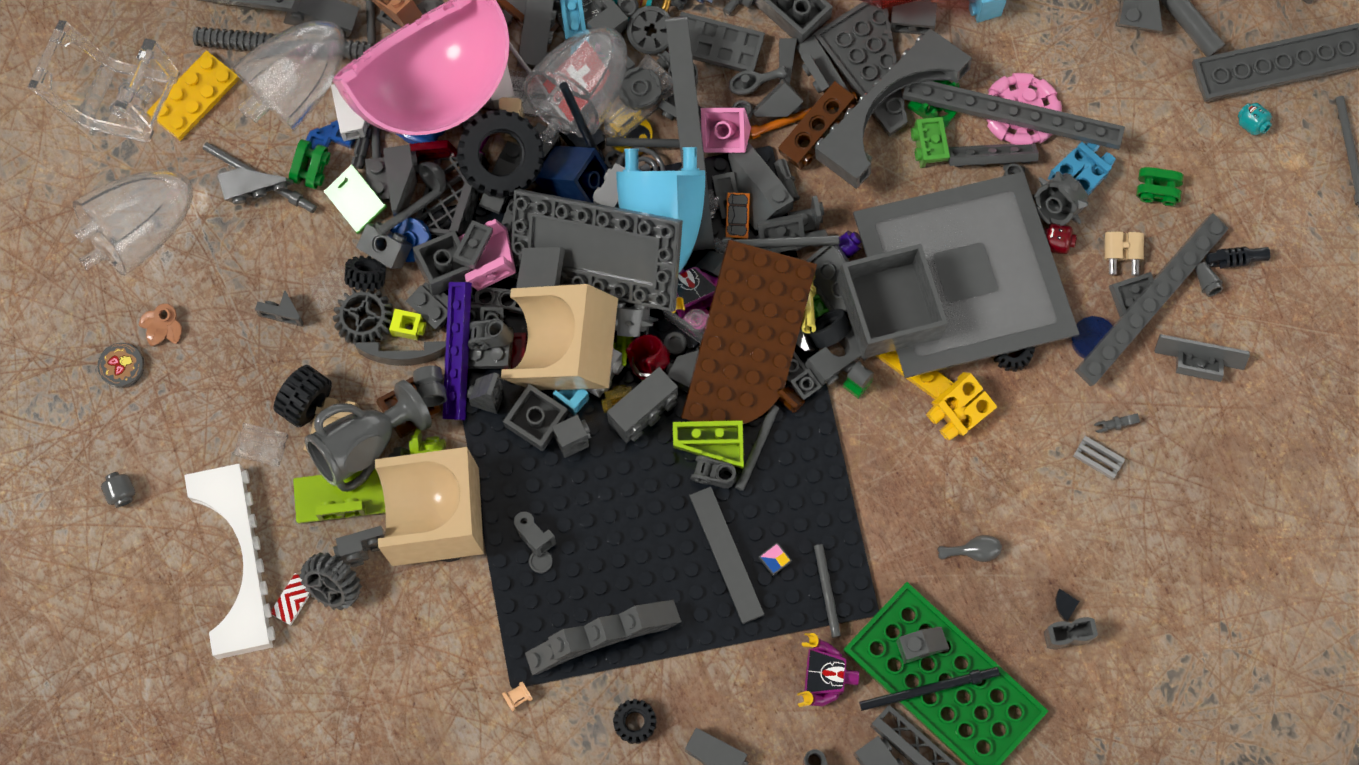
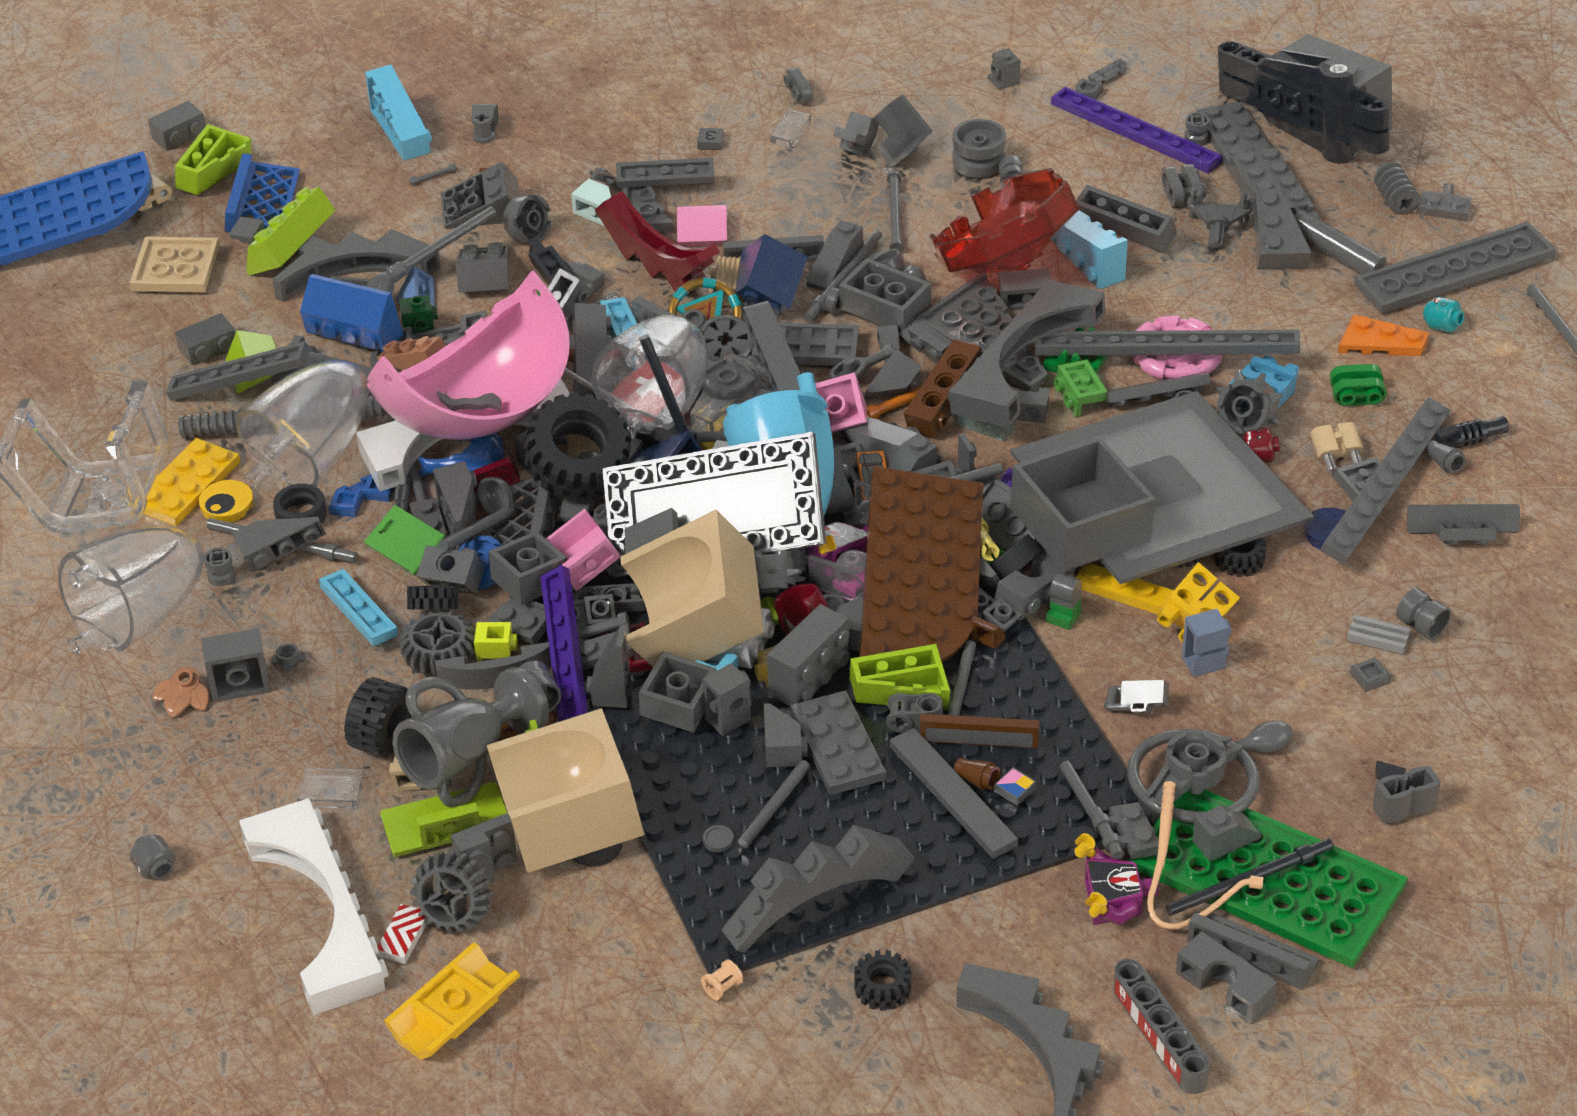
camera: 10 degrees left, 30 degrees down
tile [98,343,144,388] -> none
dark grey slope [255,290,304,327] -> none
green brick [289,139,331,189] -> none
dark grey plate [453,220,493,269] -> none
dark grey piece [468,318,514,351] -> none
dark grey leg [514,512,556,557] -> none
dark grey piece [1094,413,1140,433] -> none
none -> yellow tile [199,480,254,522]
none -> dark grey brick [201,628,271,703]
none -> dark grey wheel [203,547,235,586]
none -> dark grey plate [271,643,306,672]
none -> black tyre [273,483,327,524]
none -> medium azure plate [319,569,398,647]
none -> yellow piece [384,942,520,1060]
none -> dark grey hair [436,391,502,411]
none -> dark grey bar [738,760,810,848]
none -> dark grey slope [764,704,808,767]
none -> dark grey plate [791,690,886,795]
none -> tile [920,714,1039,748]
none -> reddish brown cone [954,758,1001,791]
none -> dark grey leg [1011,387,1050,423]
none -> dark grey plate [1090,802,1159,859]
none -> piece [1104,680,1169,715]
none -> dark grey piece [1127,729,1260,823]
none -> light nougat piece [1147,781,1263,930]
none -> sand blue piece [1182,609,1231,677]
none -> orange wing [1338,315,1429,356]
none -> dark grey tile [1350,657,1391,692]
none -> dark grey wheel [1396,587,1452,640]

